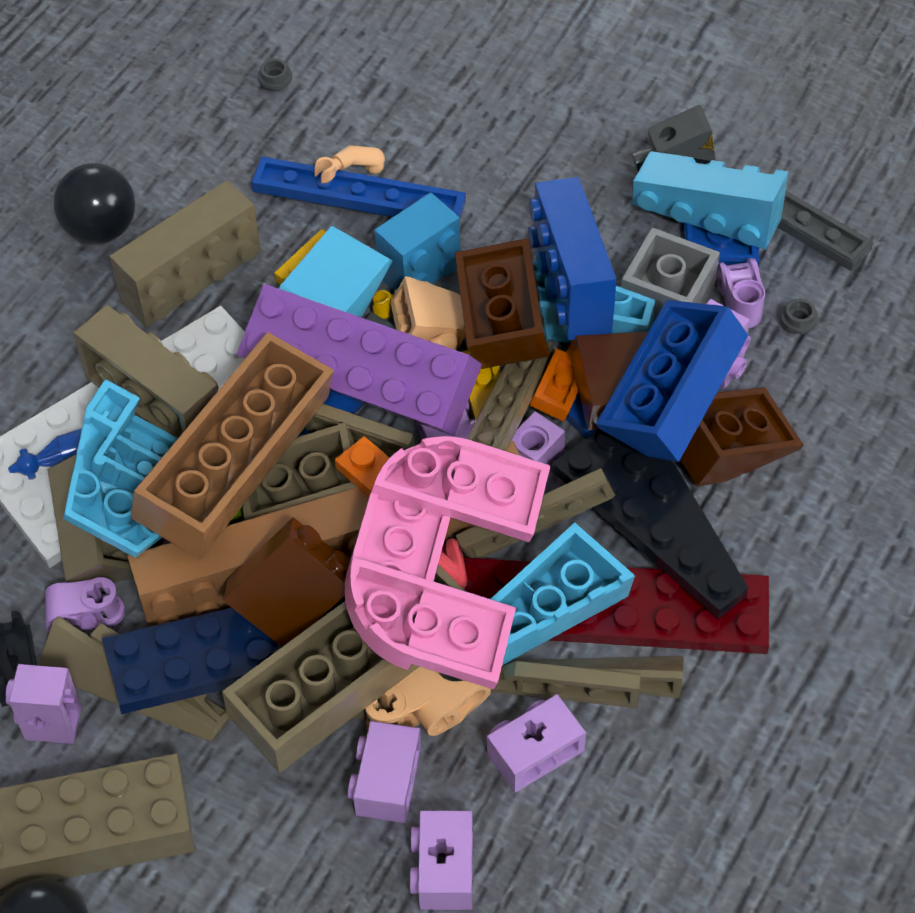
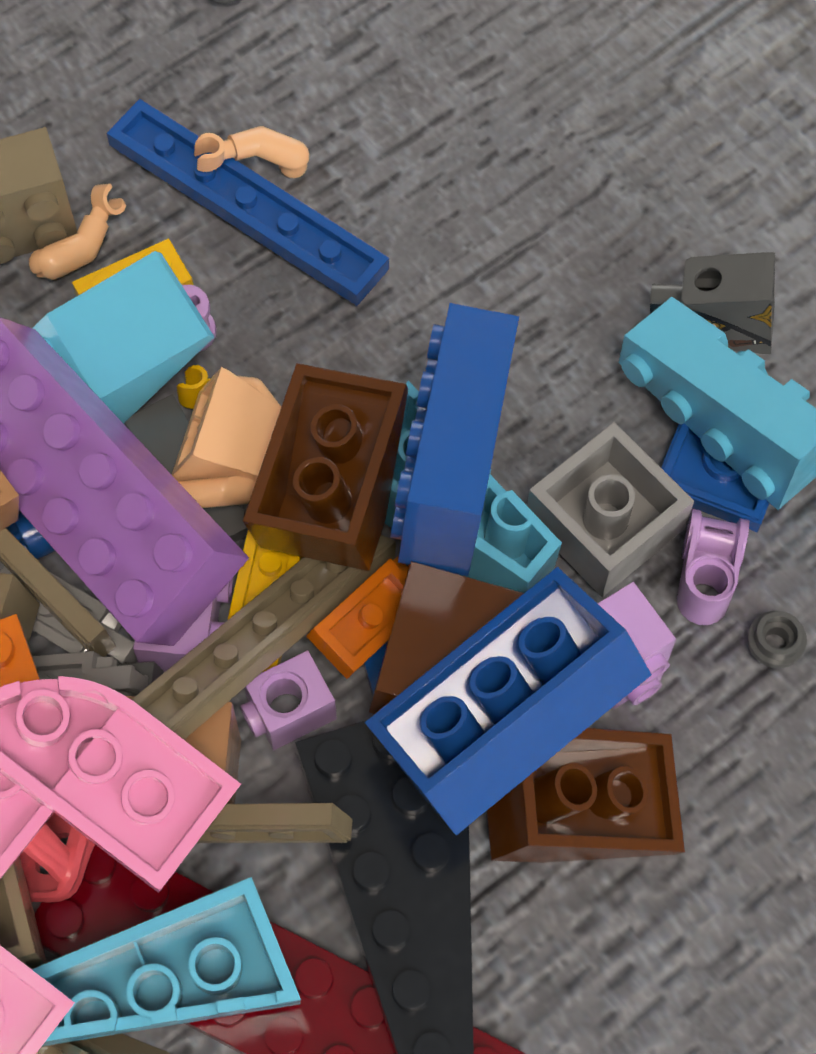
camera: 20 degrees right, 10 degrees up
dark azure brick [374,192,461,291] -> none
none -> light nougat arm [29,183,126,280]

